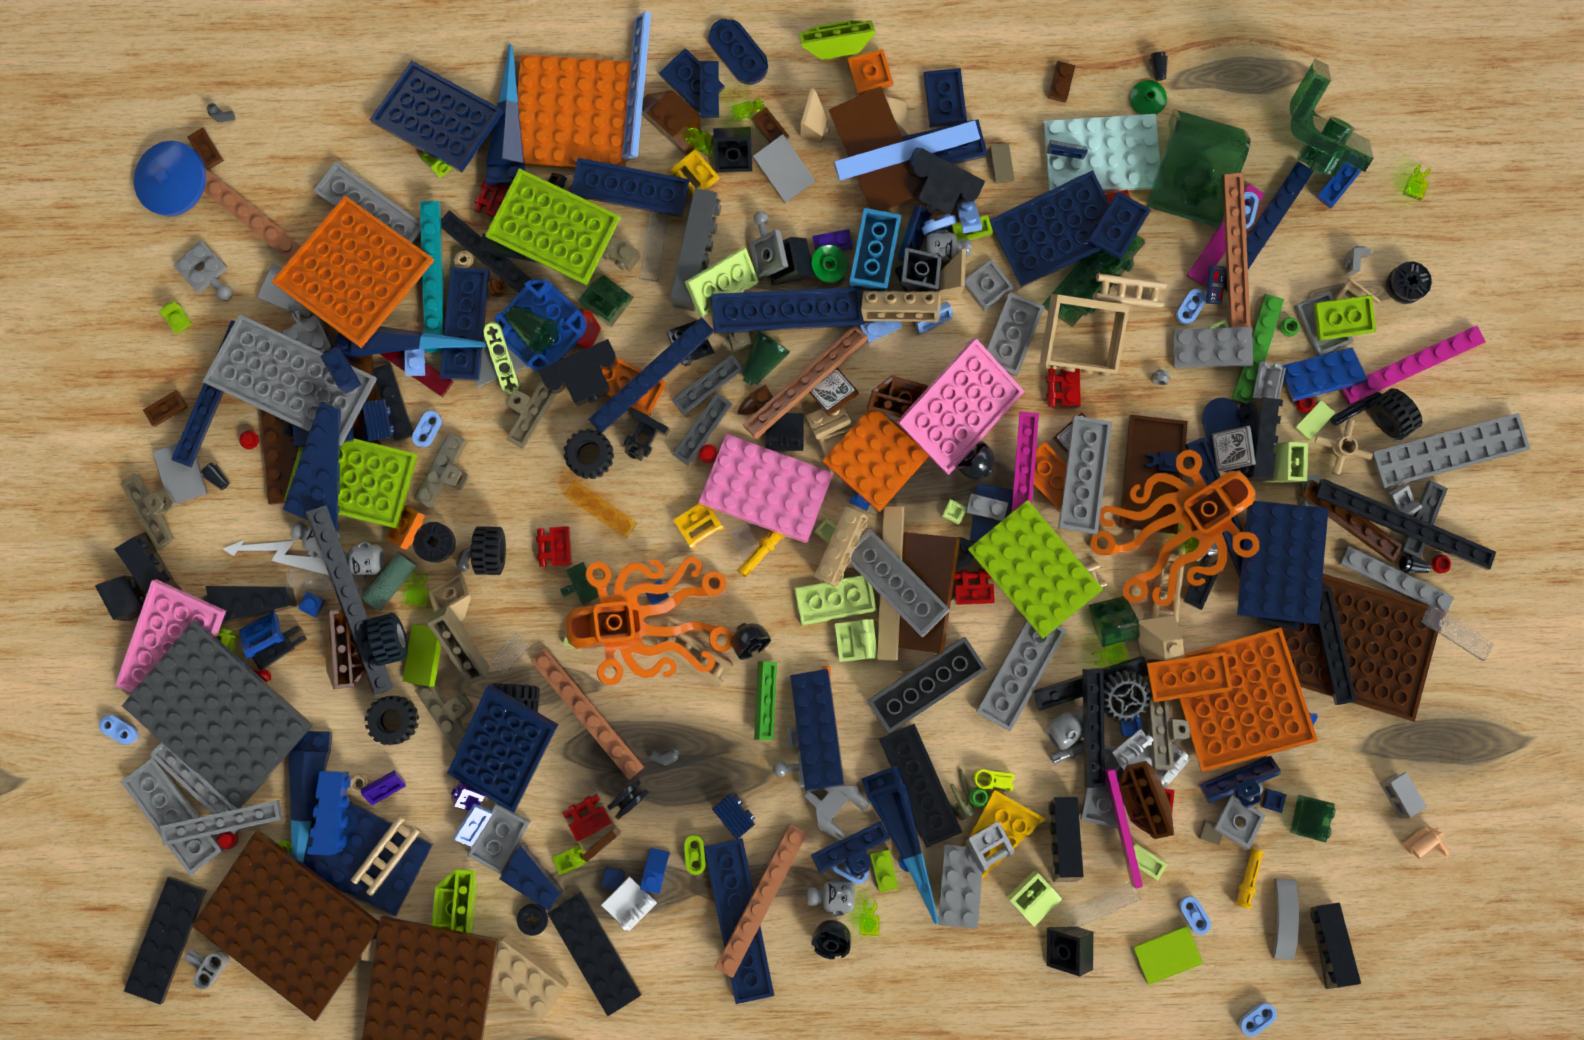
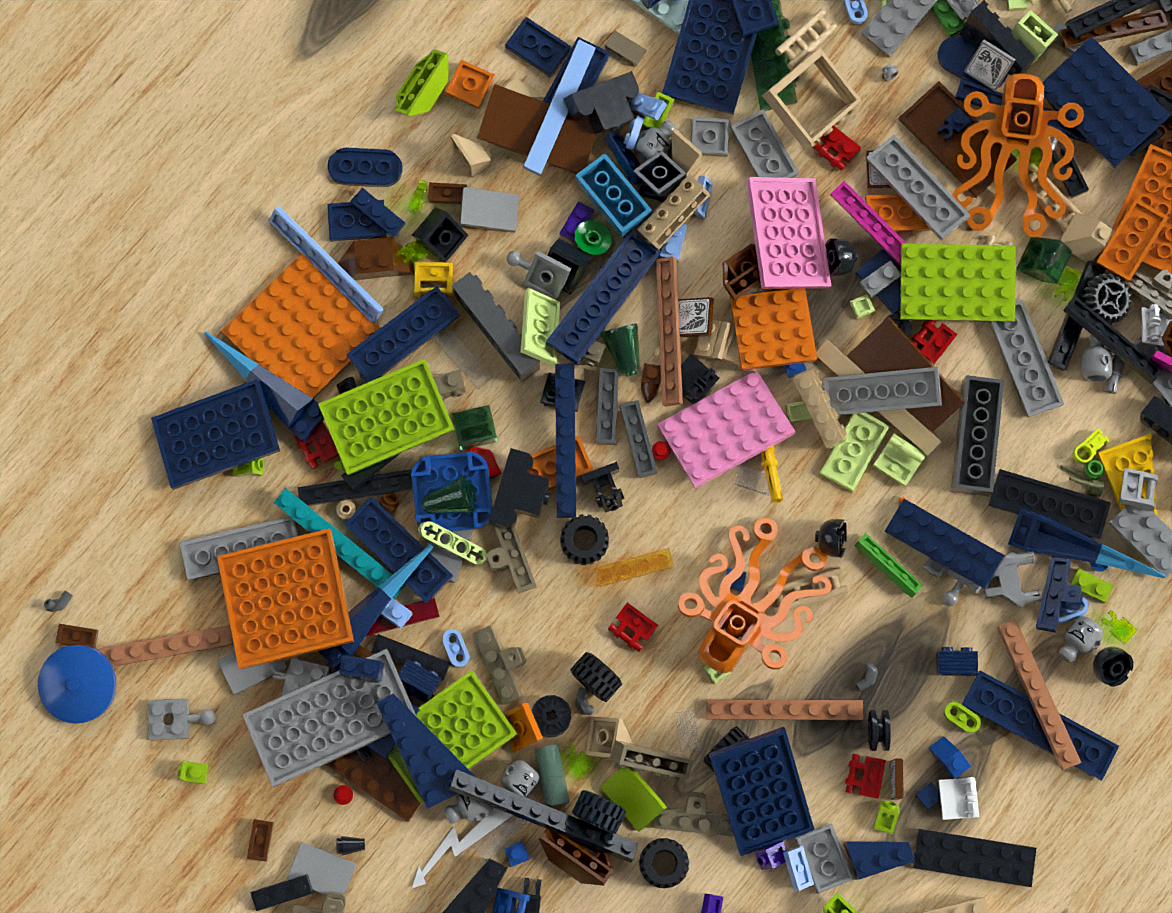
camera: 50 degrees left, 5 degrees down
dark blue plate [171,320,235,468] -> none
black gear [517,903,549,936] -> none
clear green plate [560,562,599,605] -> none
yellow plate [673,504,724,549] -> none
blue plate [1119,716,1142,737] -> none
none -> black plate [250,874,314,911]

